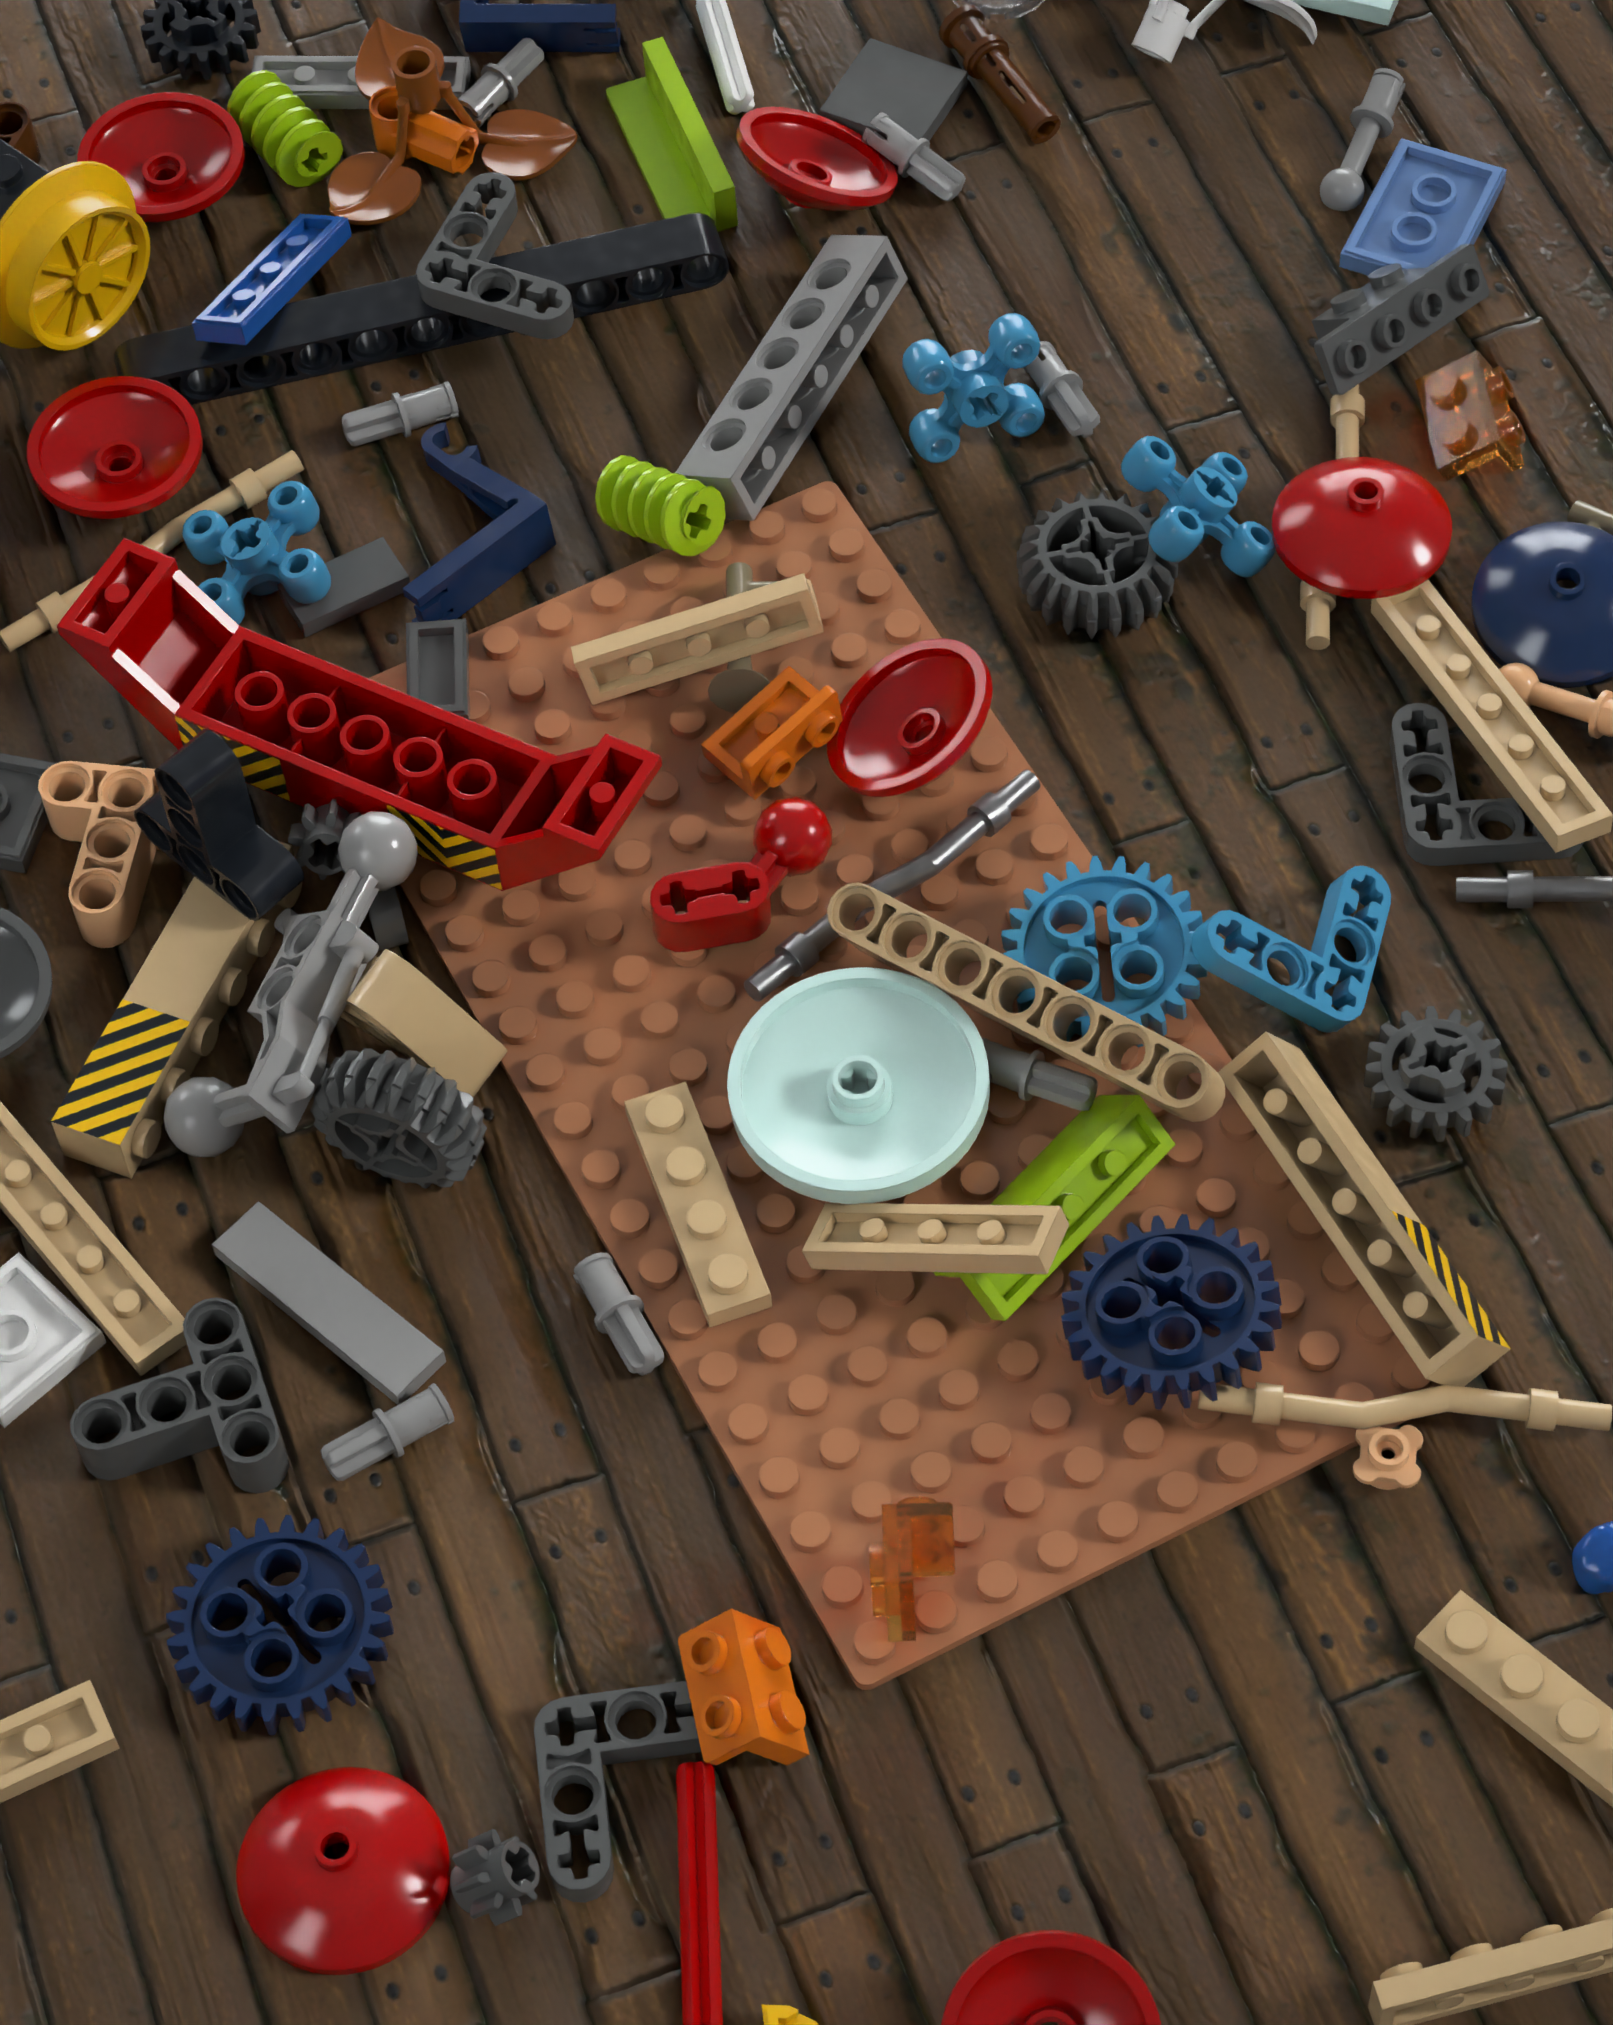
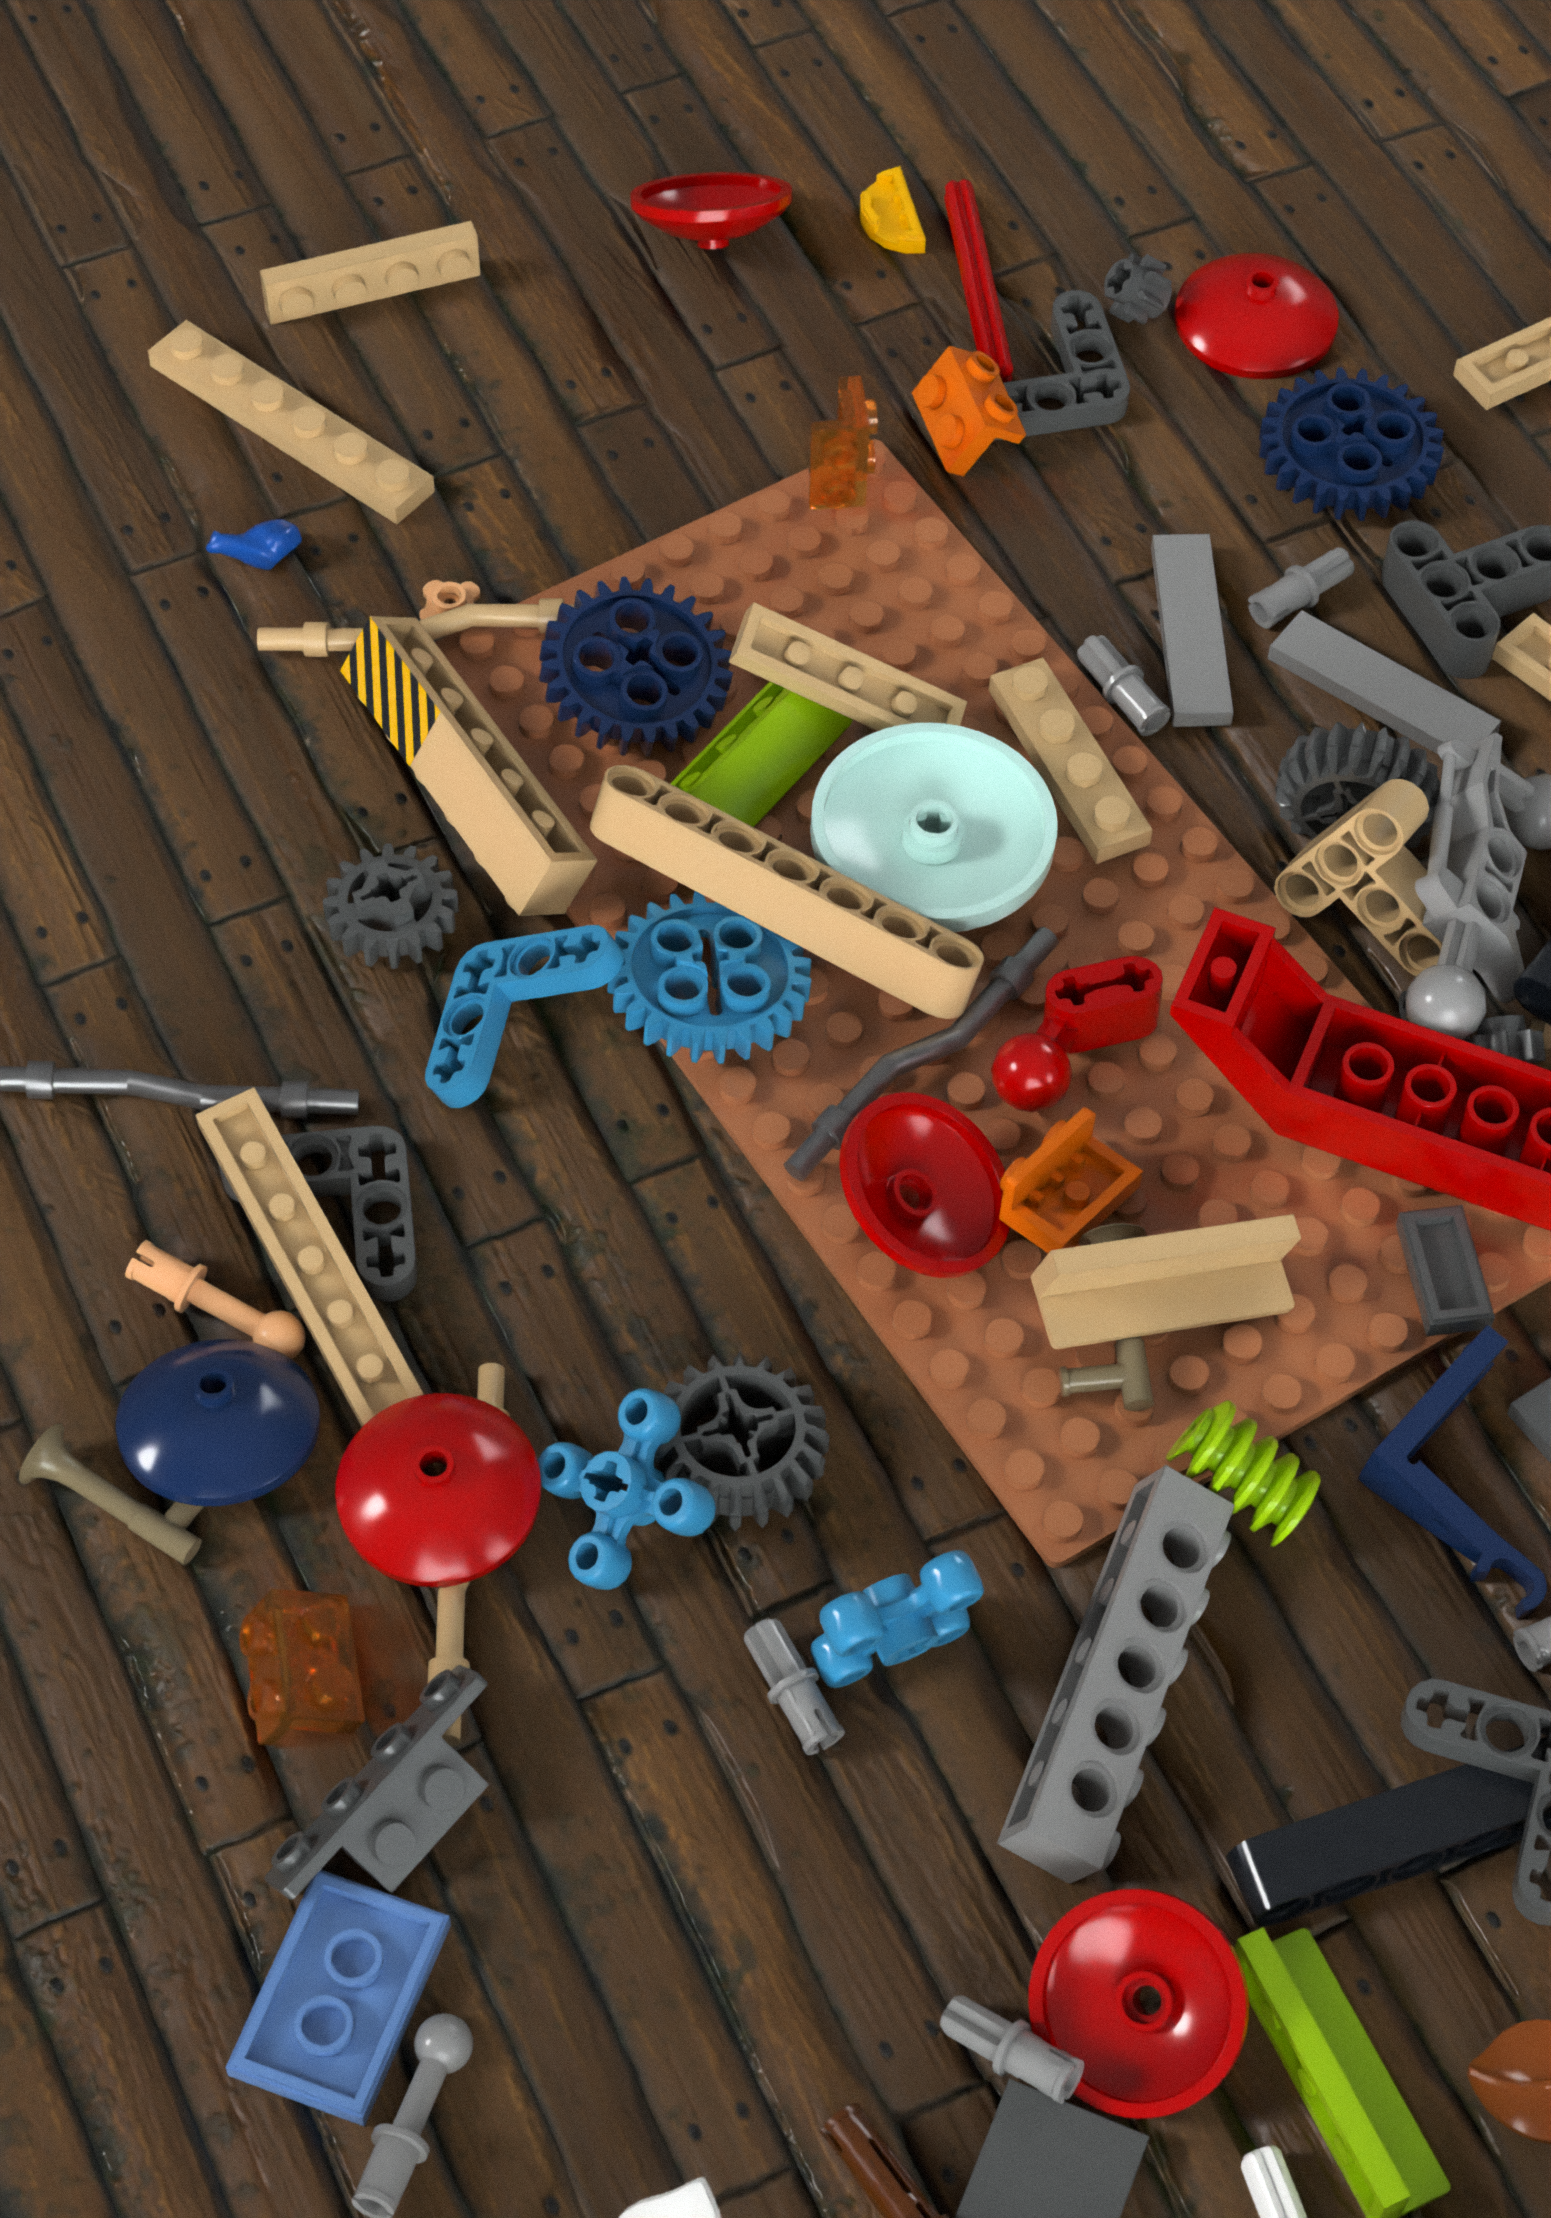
camera: 170 degrees right, 0 degrees up
none -> light grey tile [1151,534,1234,727]

